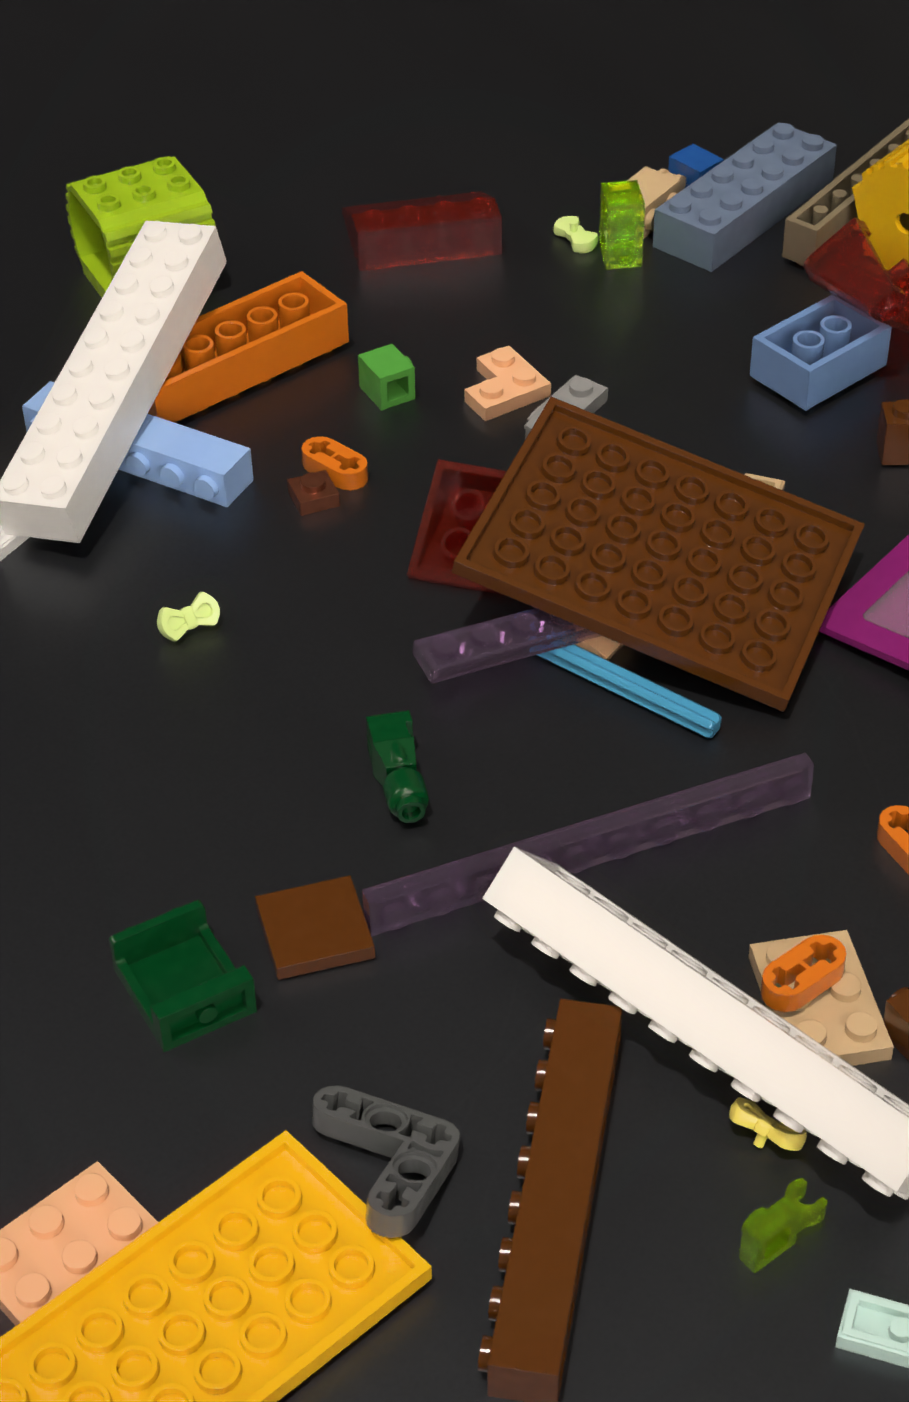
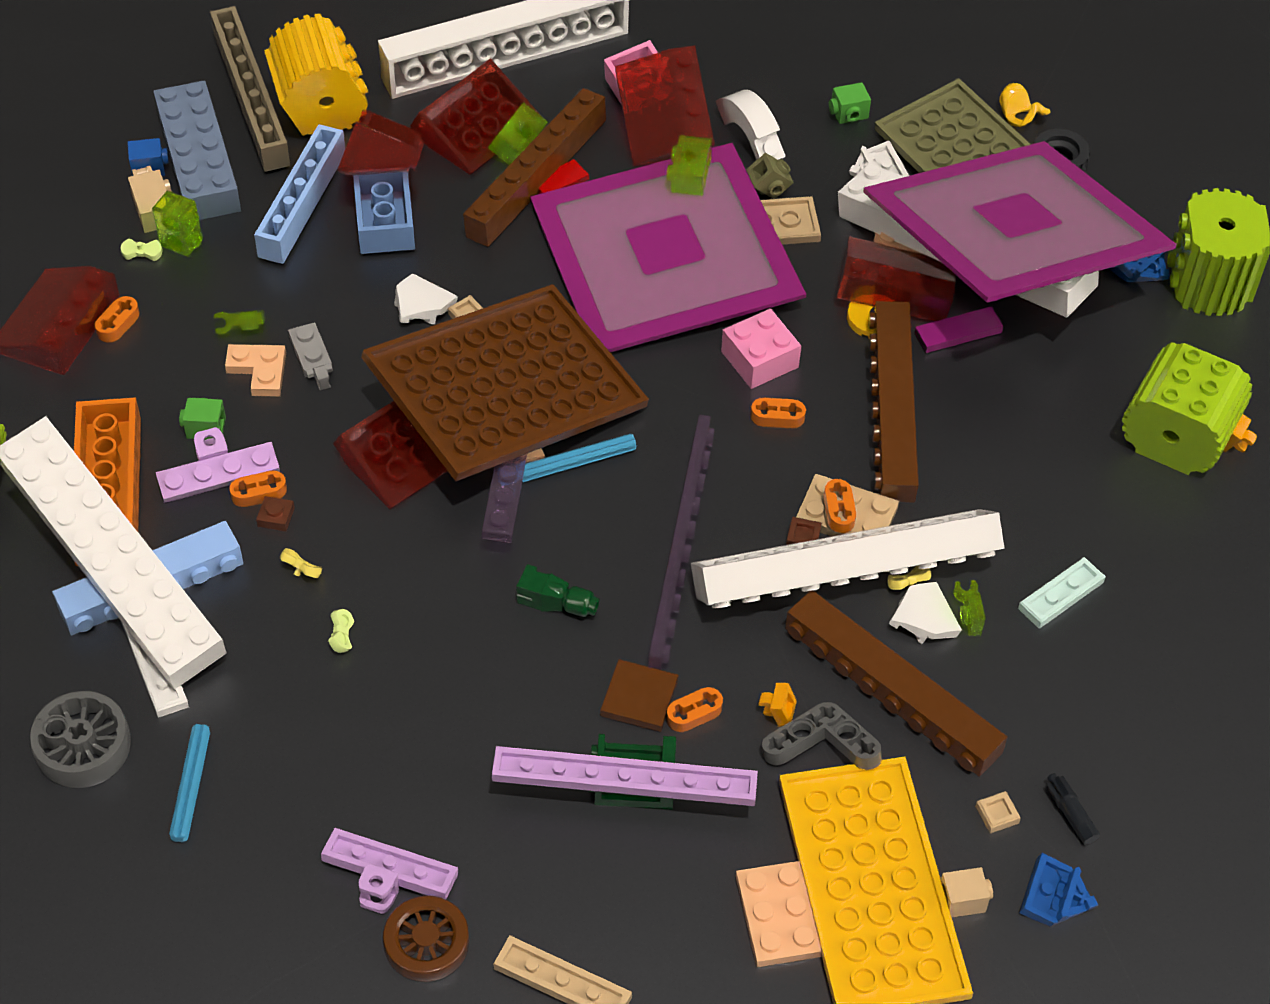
camera: 60 degrees left, 10 degrees up
none -> orange beam [95,296,140,343]
none -> lavender plate [156,428,280,503]
none -> clear neon green plate [214,310,265,334]
none -> light blue brick [254,124,346,264]
none -> light yellow piece [280,548,322,578]
none -> white slope [394,274,458,324]
none -> lavender plate [492,746,758,806]
none -> orange beam [667,687,723,732]
none -> light orange tile [759,683,797,727]
none -> copper plate [786,517,822,545]
none -> white slope [889,582,962,644]

